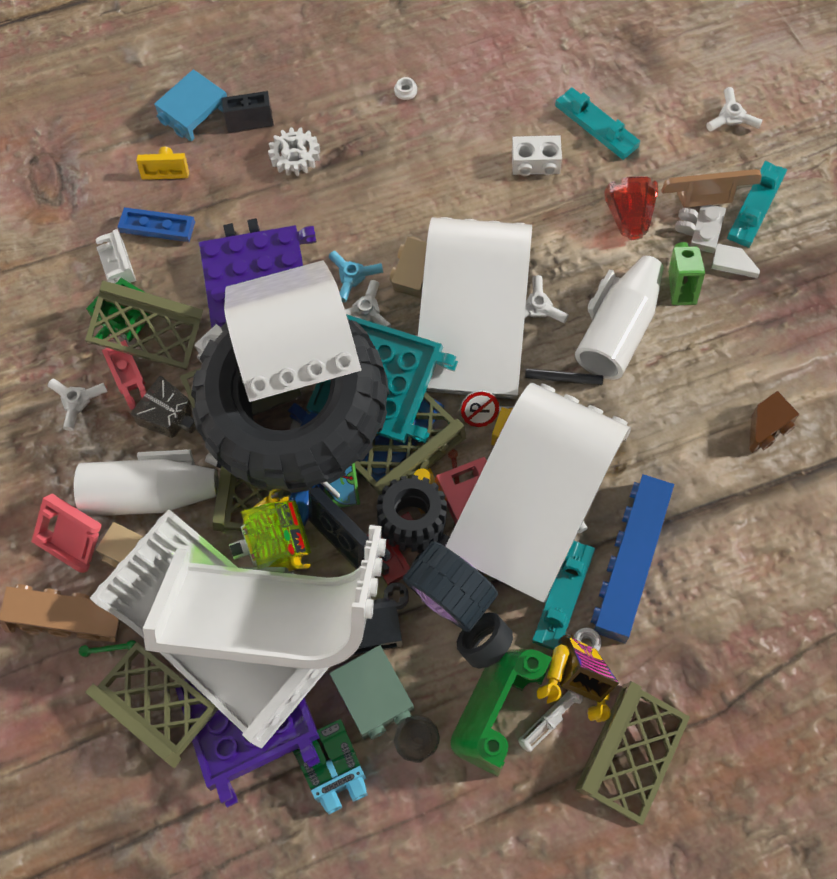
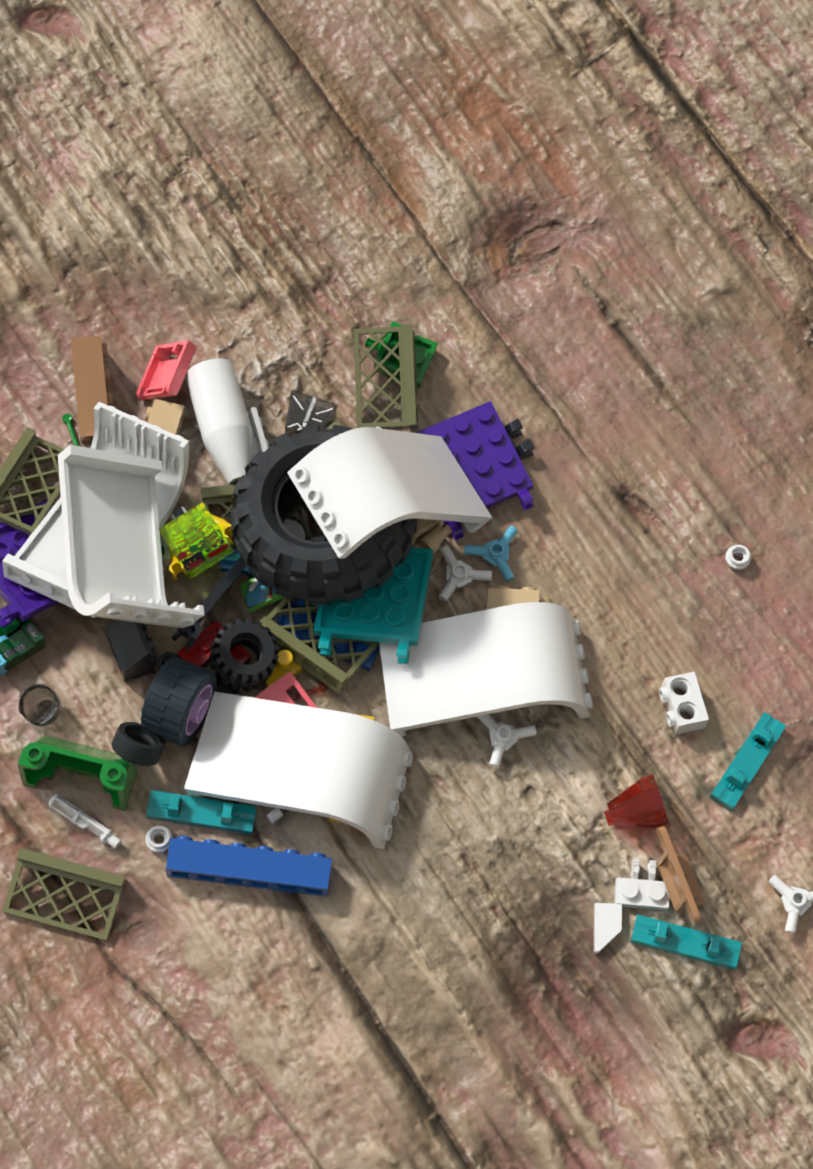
camera: 65 degrees right, 0 degrees up
white piece [48,379,108,431] -> none
white hinge [96,229,136,284] -> none
coral hinge [102,340,151,410] -> none
blue plate [117,207,195,242] -> none
yellow tile [136,146,189,180] -> none
dark azure panel [154,69,227,142] -> none
black hinge [222,91,274,133] -> none
white gear [268,127,320,176] -> none
sand green brick [329,645,415,740] -> none
piece [460,390,514,427] -> none
black bar [525,368,603,386] -> none
torso [537,634,619,722] -> none
white piece [575,256,664,380] -> none
bright green torso [668,242,705,305] -> none
reddish brown slope [749,391,799,453] -> none

